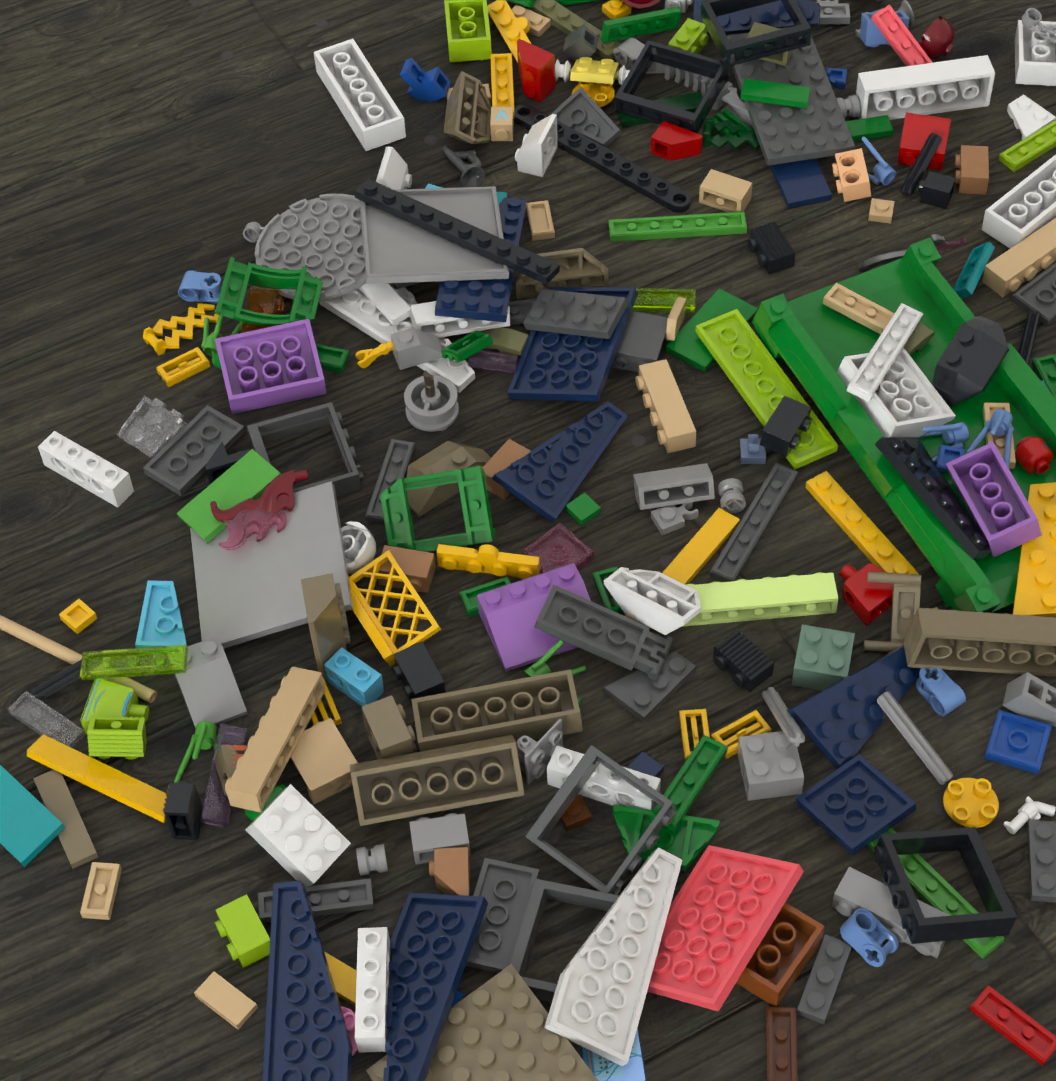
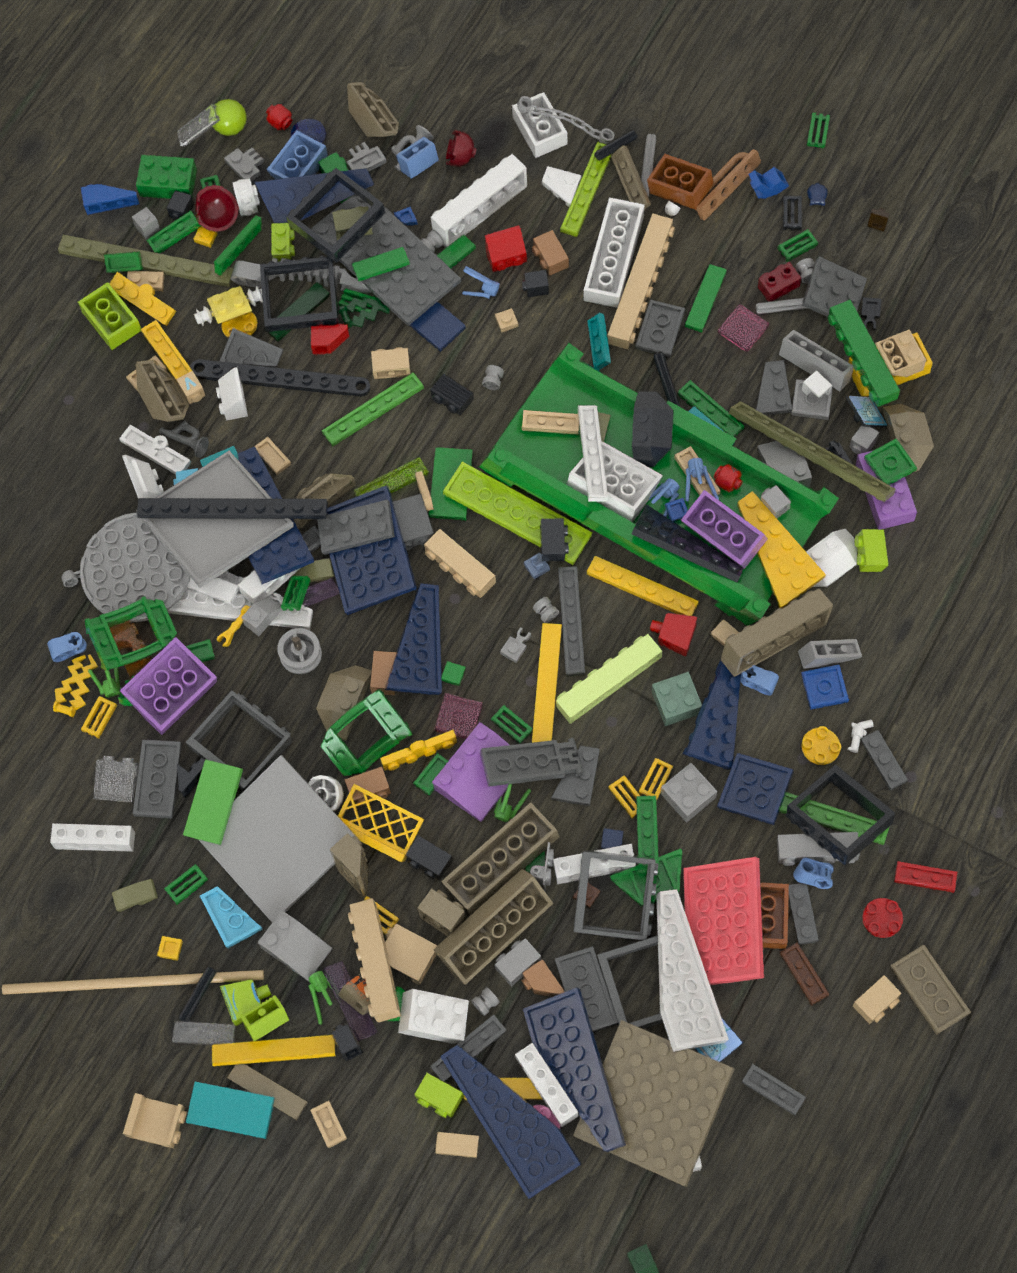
camera: 30 degrees left, 15 degrees up
clear neon green tile [80,645,188,680] -> none
piece [210,469,309,550] -> none
white brick [314,39,406,151] -> none
medium azure brick [324,647,384,706] -> none
dark grey tile [365,439,416,524] -> none
blue brick [400,58,451,102] -> none
red slope [517,39,556,102] -> none
dark grey brick [563,24,598,62] -> none
white wedge [604,567,701,635] -> none
light grey brick [633,463,715,510] -> none
black brick [713,629,774,692] -> none
light grey axle [762,687,805,747] -> none
light nougat brick [832,148,871,202] -> none
flat silver piece [858,234,965,272] -> none
dark tan plate [863,572,921,652] -> none
coral tile [871,4,933,66] -> none
light grey axle [877,691,953,785] -> none
black axle [900,133,942,197] -> none
none -> olive slope [112,879,158,912]
none -> white hinge [120,425,191,474]
none -> green tile [164,864,208,905]
none -> light grey wheel [482,365,504,390]
none -> red dish [863,898,903,938]

